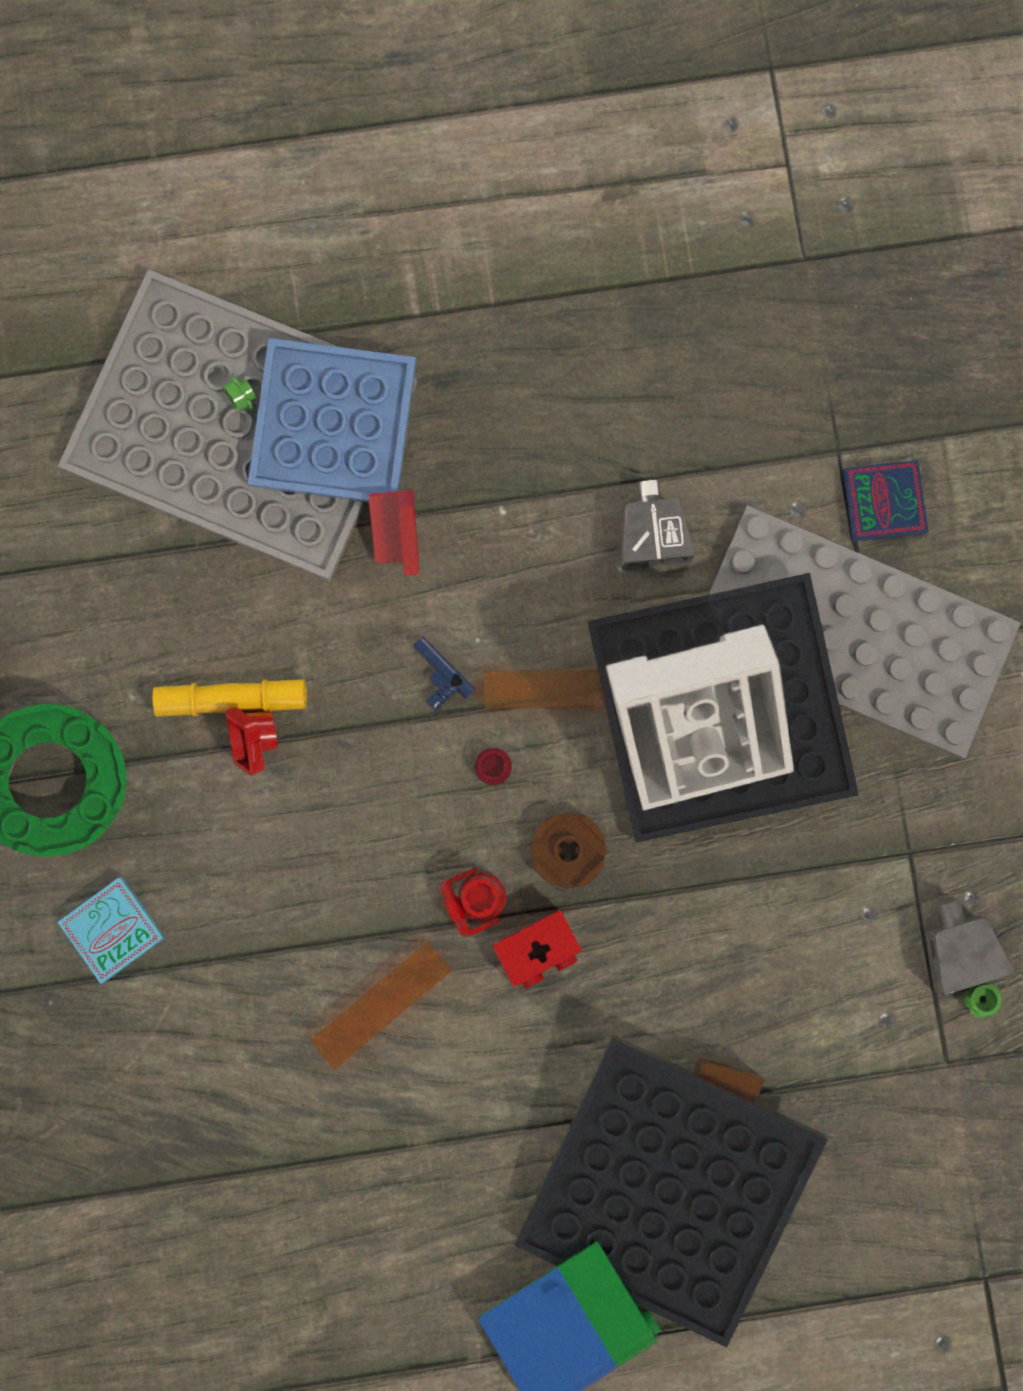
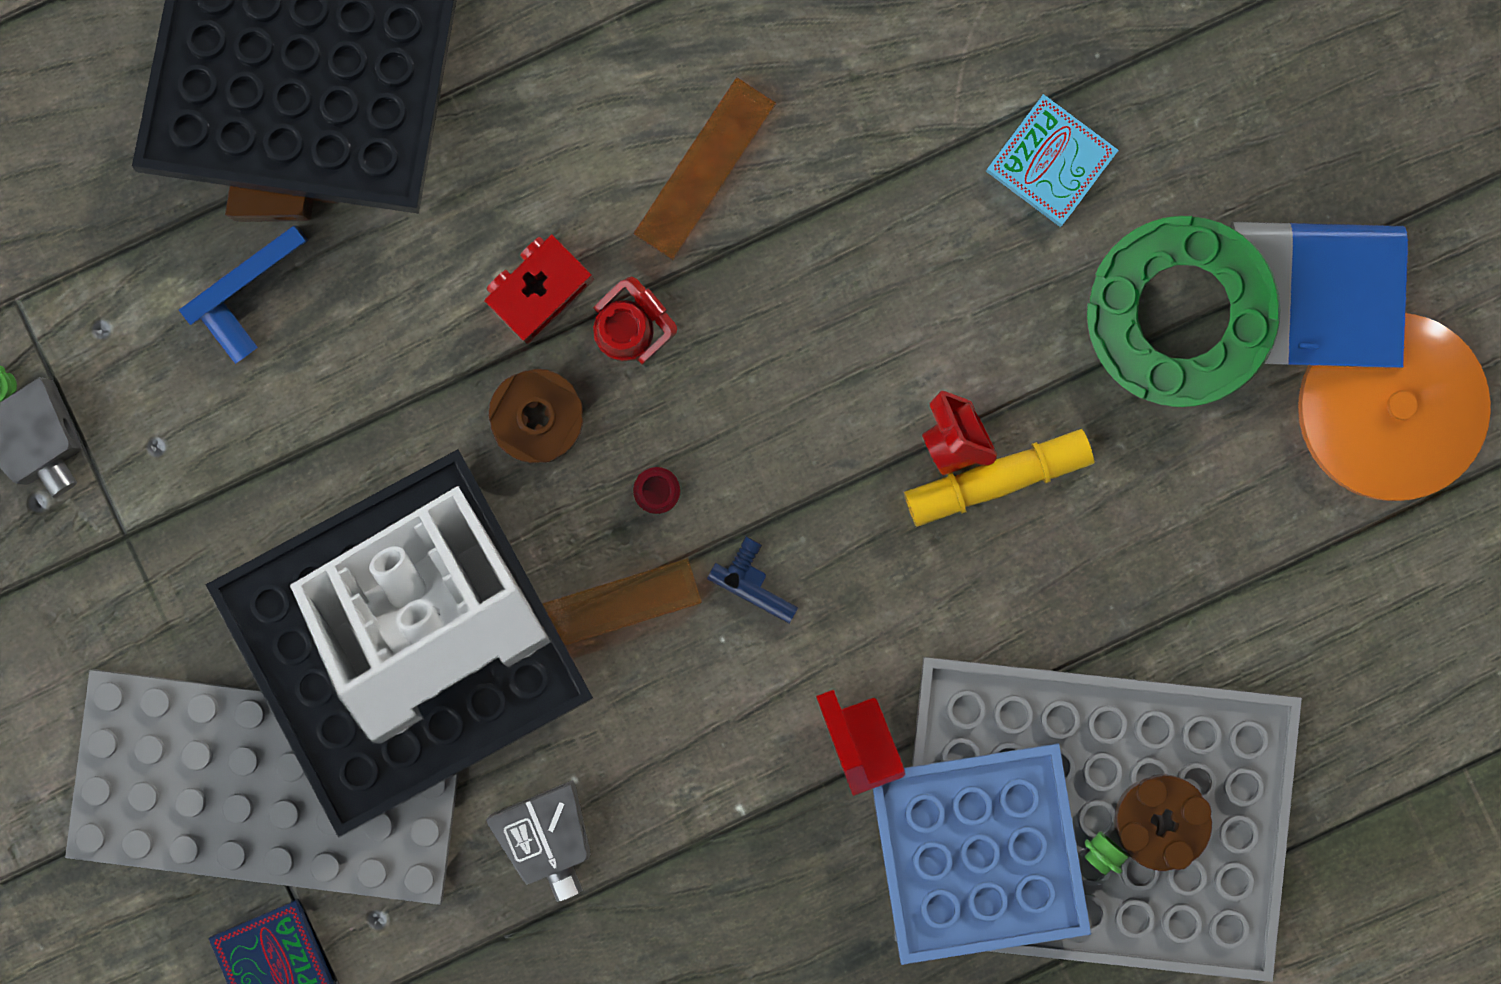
camera: 165 degrees right, 5 degrees up
none -> blue piece [179,225,308,364]
none -> reddish brown plate [1114,774,1212,871]

